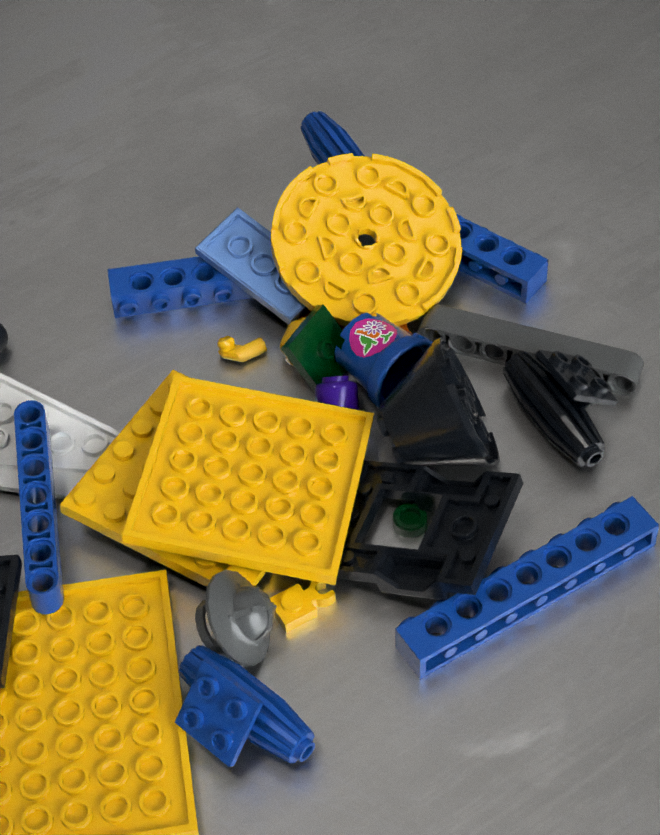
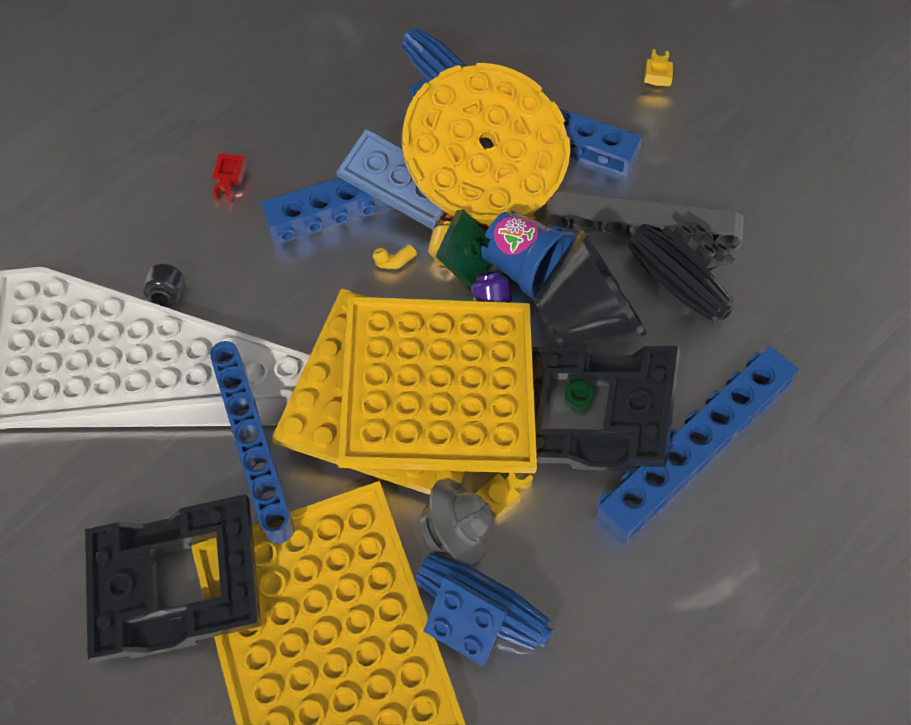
camera: 10 degrees left, 10 degrees up
none -> red plate [212,153,247,202]
none -> yellow plate [644,49,673,86]

